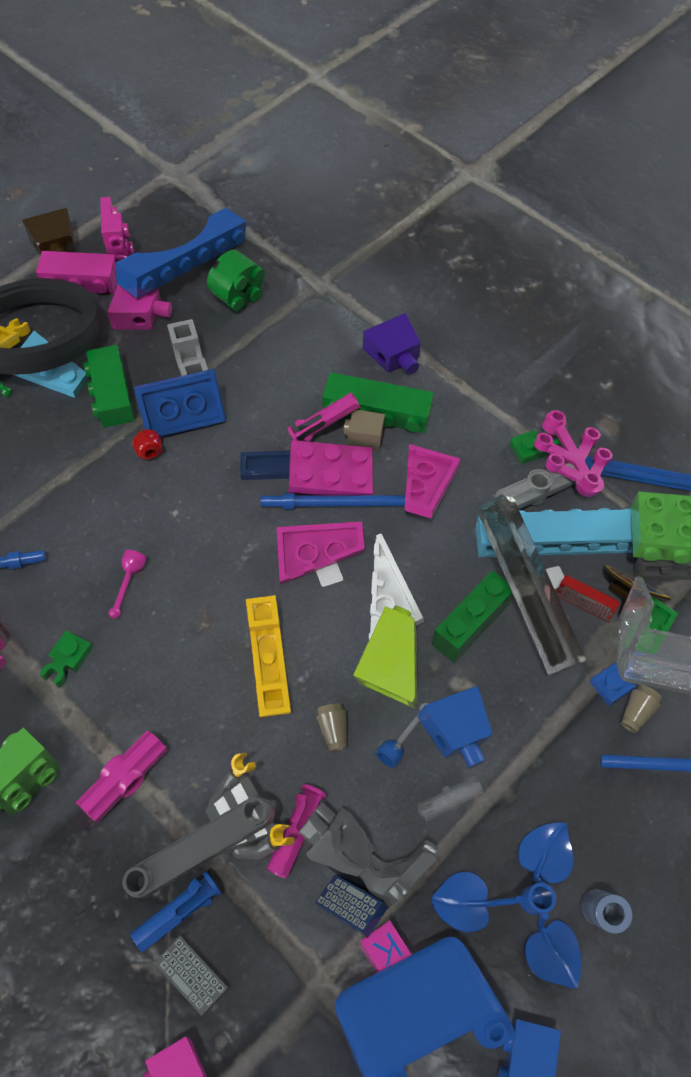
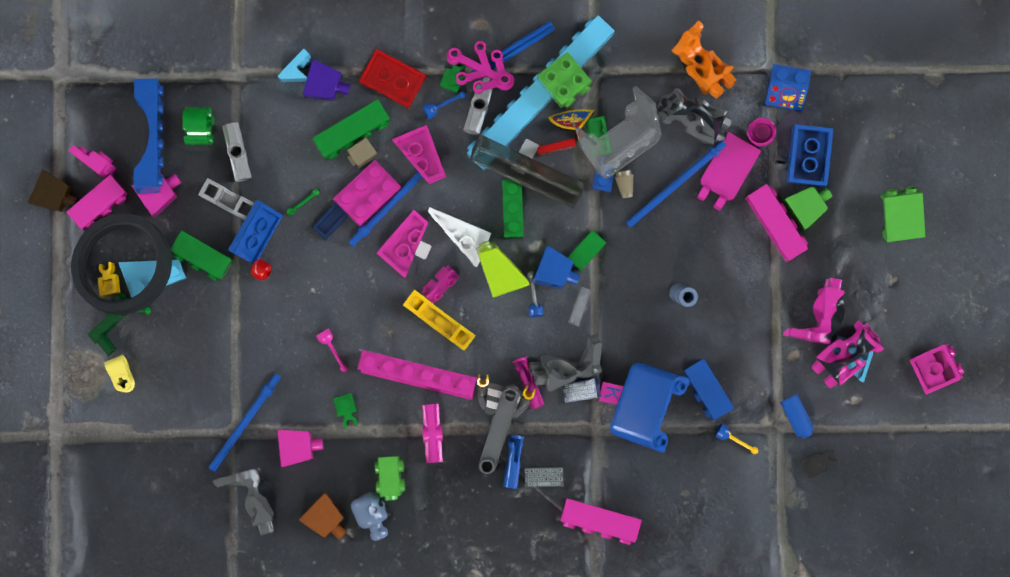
camera: 45 degrees left, 25 degrees up
dark pink piece [288,392,360,442] -> none
dark tan cone [316,703,348,752] -> none
blue plant [431,822,581,989] -> none
none -> light grey piece [222,122,252,182]
none -> medium azure slope [278,49,311,82]
none -> green hinge [287,189,320,216]
none -> dark pink window [358,350,477,400]
none -> red tile [359,49,427,109]
none -> dark pink hinge [421,265,459,304]
none -> blue hinge [422,91,466,120]
none -> green tile [568,230,606,271]

